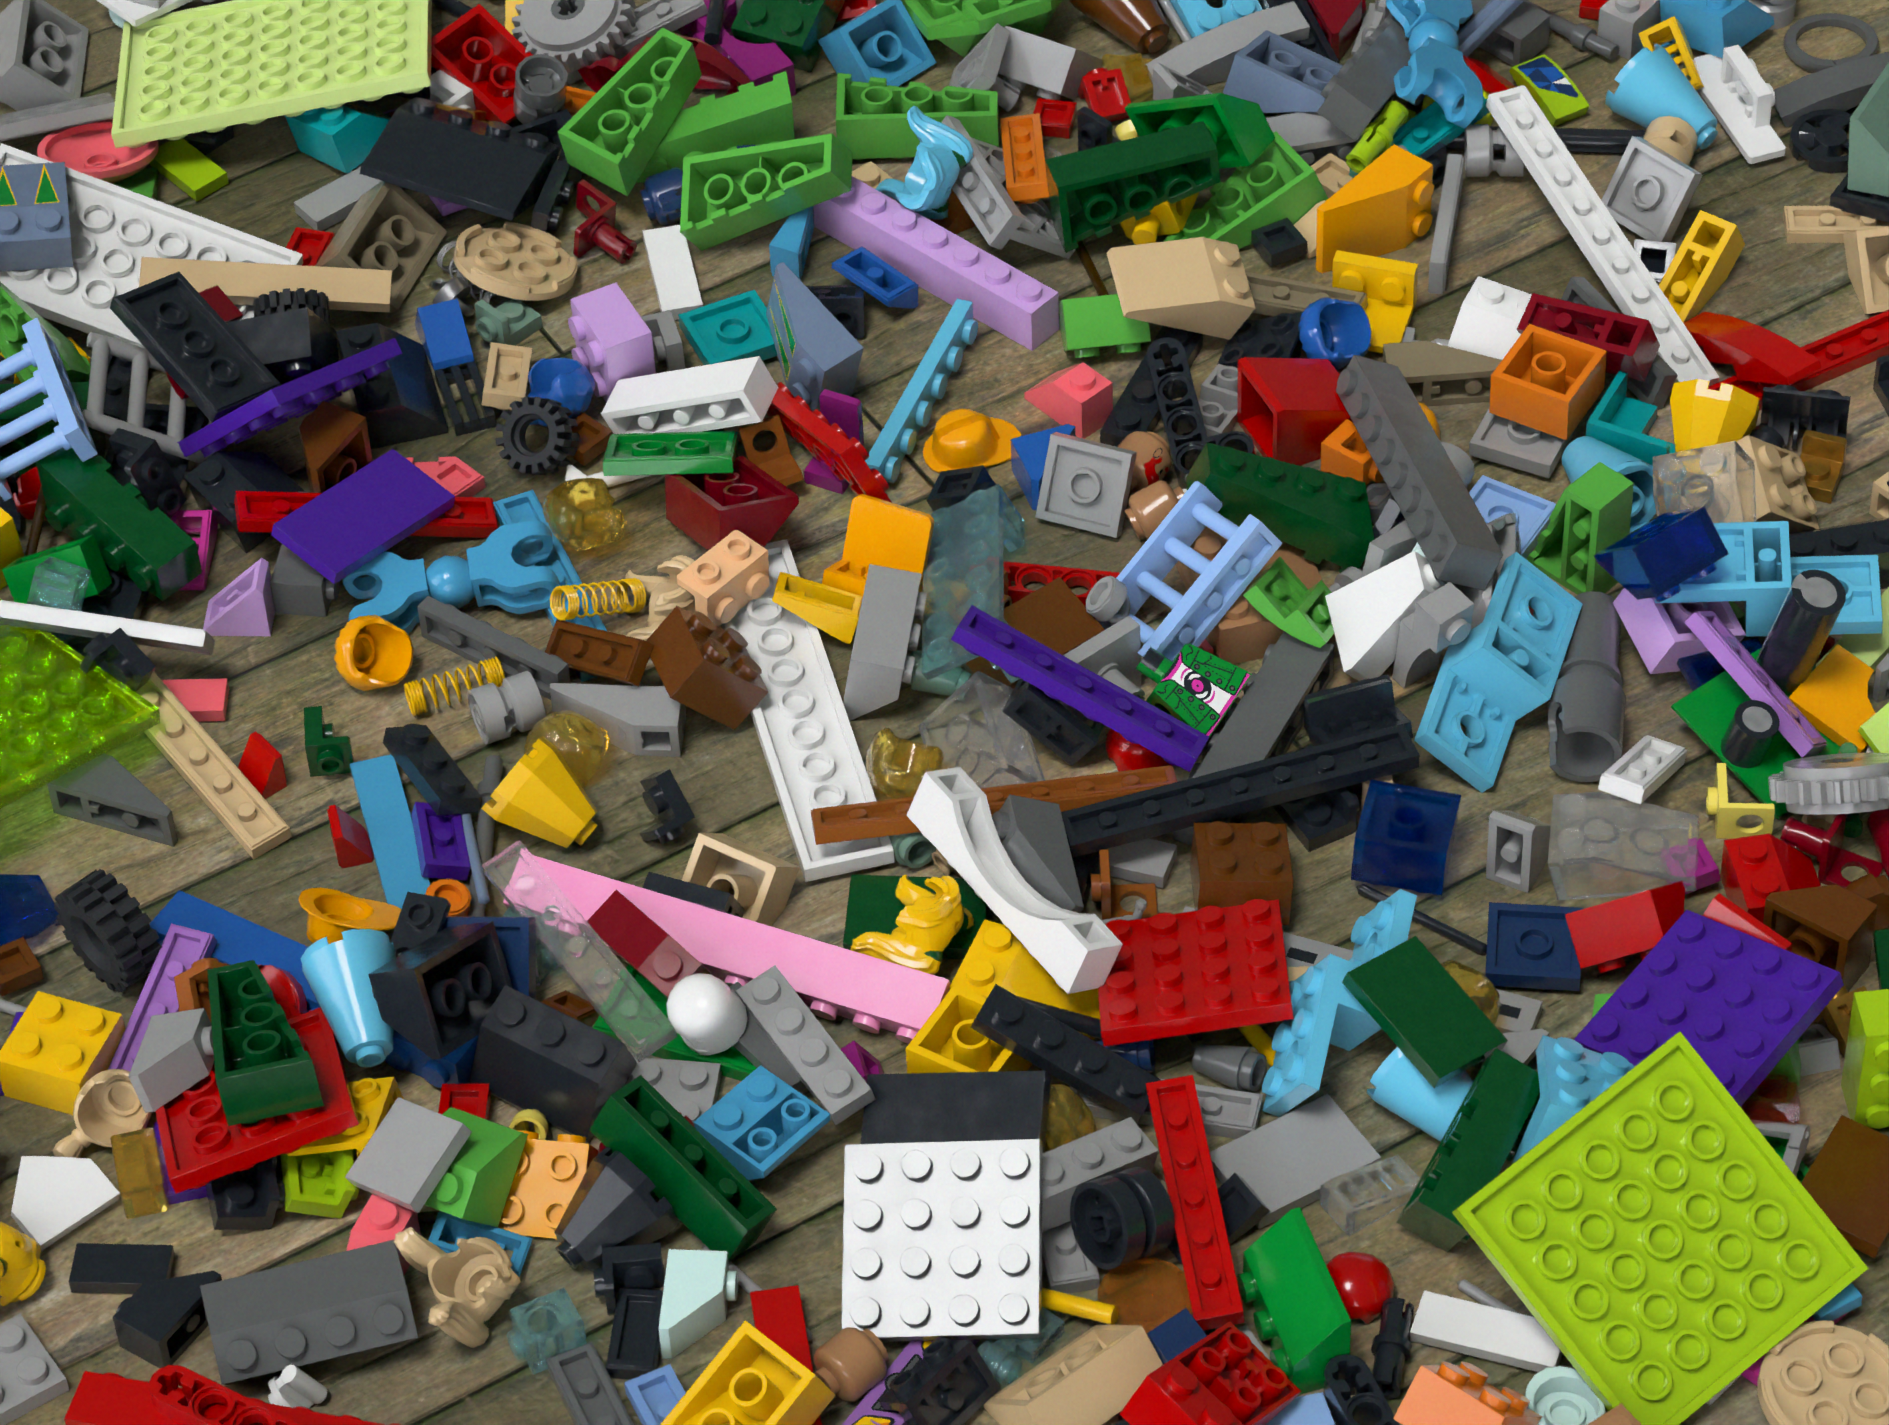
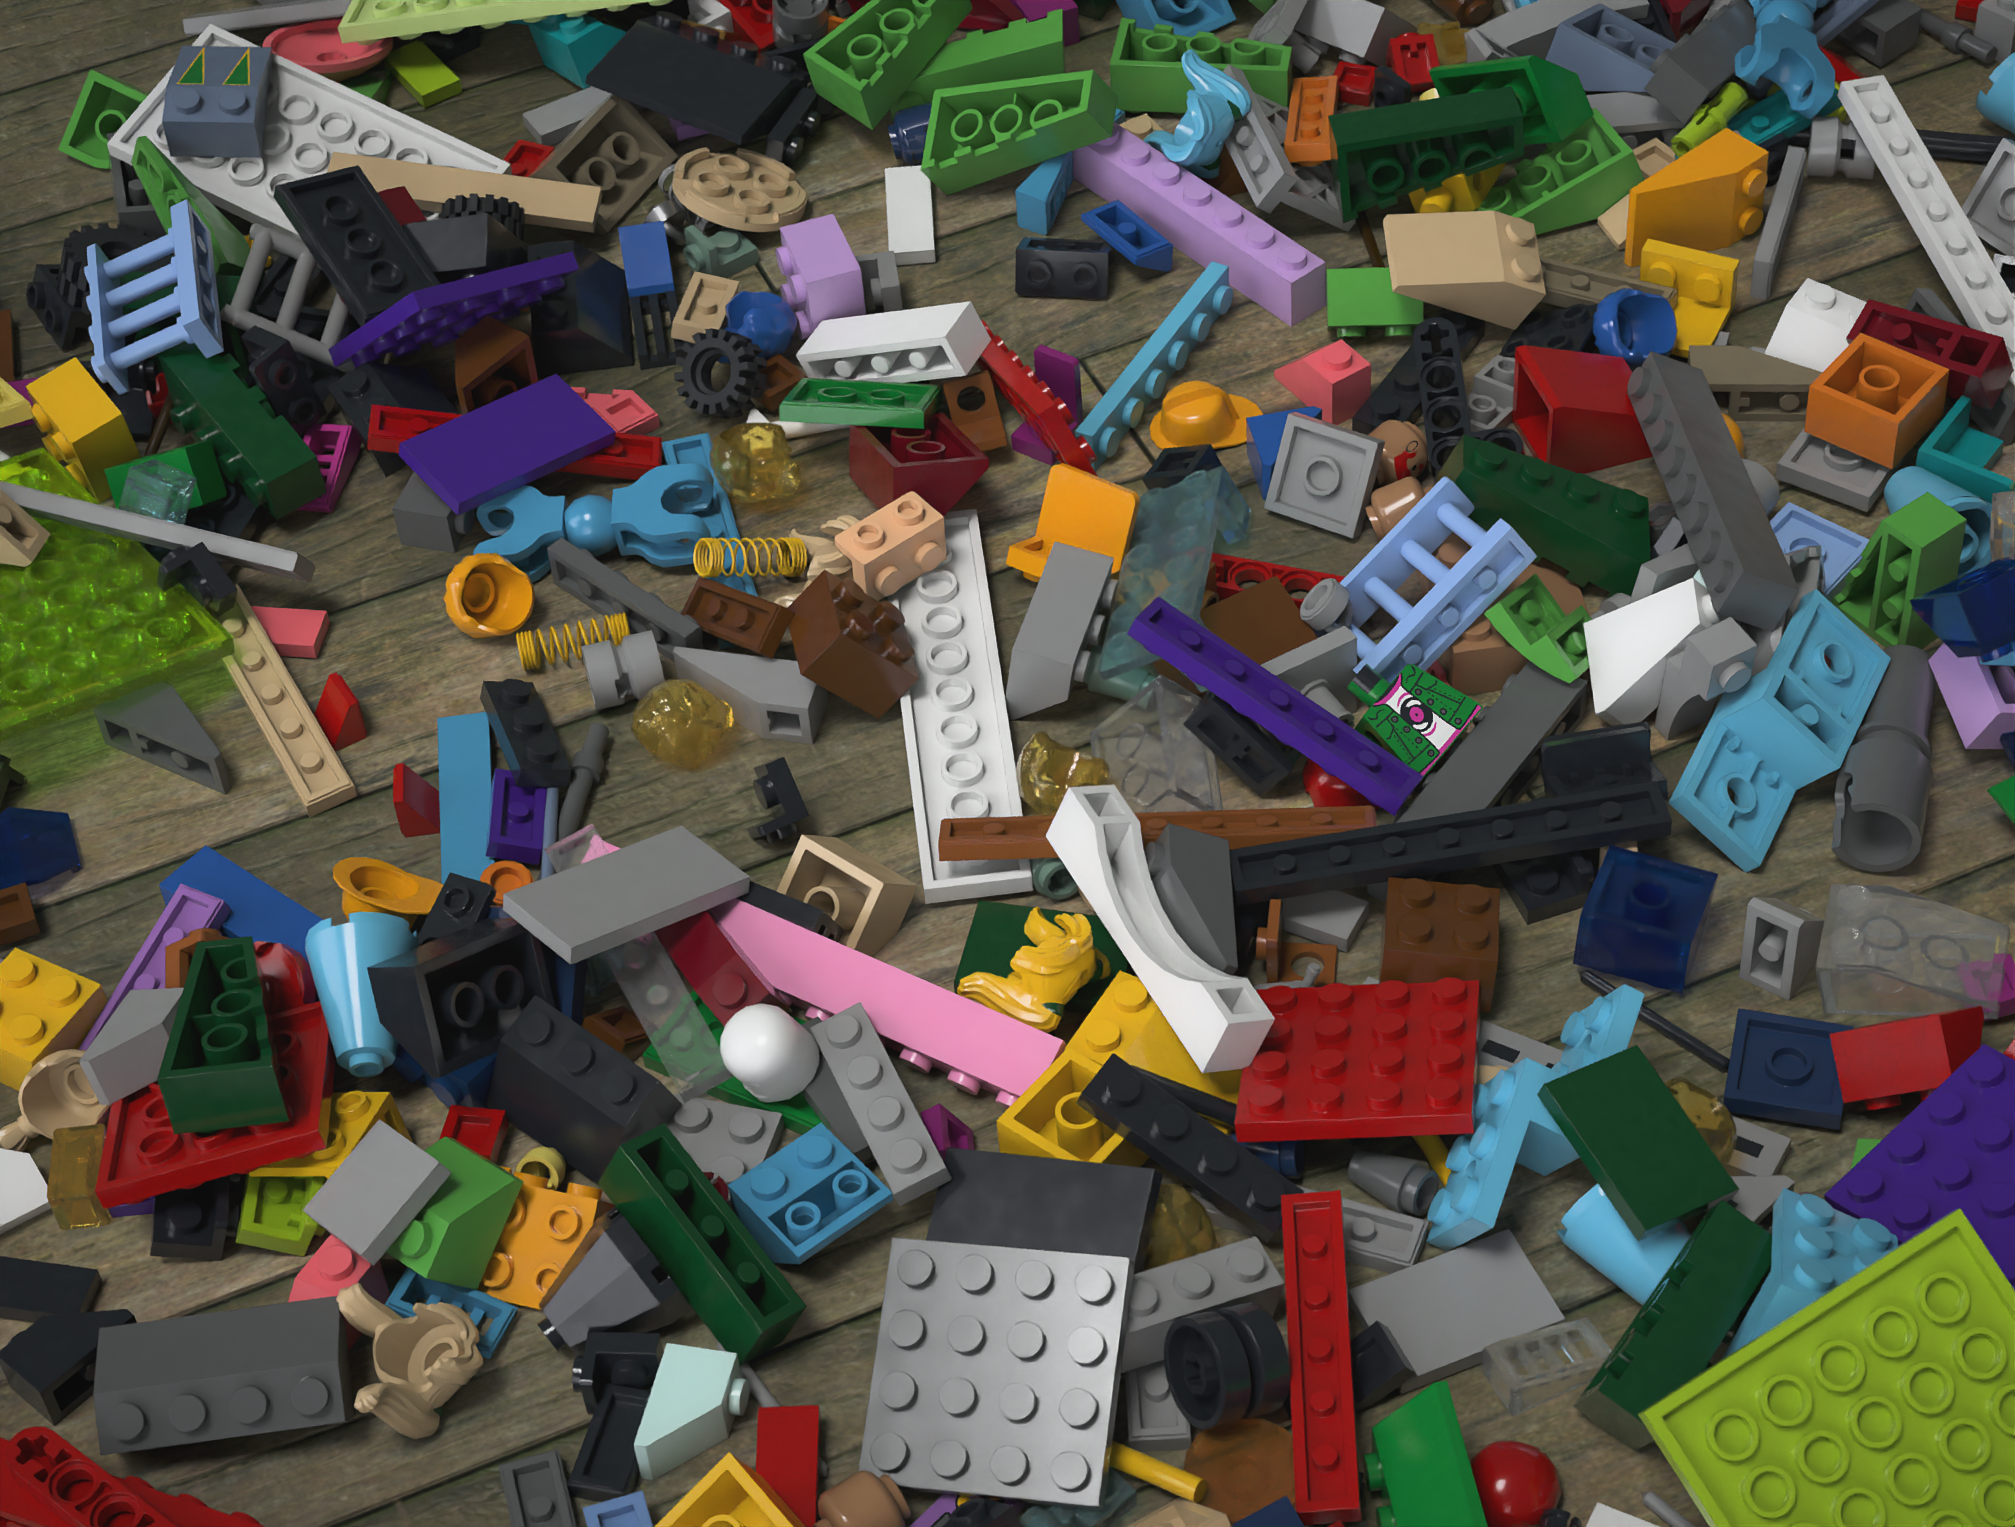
camera: 10 degrees right, 0 degrees up
black tyre [54,869,162,992] -> none
lavender slope [203,558,275,636] -> none
white plate [268,1365,327,1408] -> none
dark green bracket [304,706,354,777] -> none
yellow cone [481,736,598,848] -> none
clear light blue brick [506,1288,587,1375] -> none
dark red bracket [573,180,637,264] -> none
teal plate [678,289,777,365] -> none
sand blue slope [766,262,864,411] -> none
yellow slope [772,572,863,644] -> none
black plate [1251,218,1308,267] -> none
orange brick [1321,419,1383,485] -> none
lime slope [1509,54,1590,127] -> none
white tile [1598,735,1687,804] -> none
none -> light grey tile [503,825,750,965]

